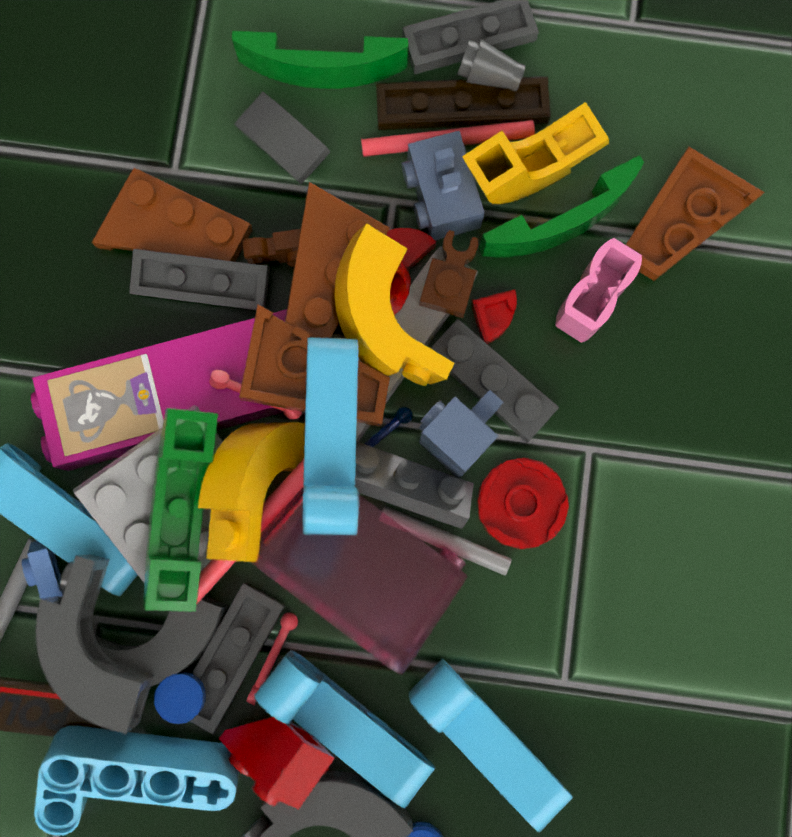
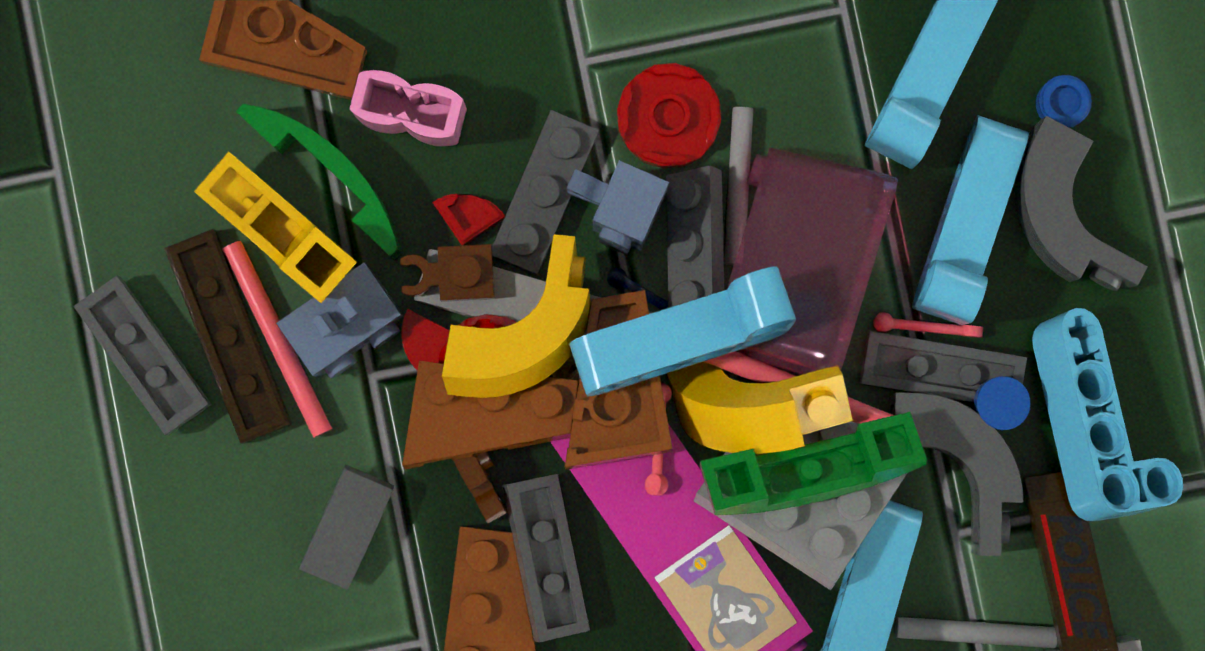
camera: 105 degrees left, 5 degrees up
medium blue plate [22,541,64,599] -> none
dark grey arch [36,554,154,734] -> none
red slope [219,717,334,809] -> none
green slope [232,31,408,89] -> none
dark grey cone [457,39,526,91] -> none

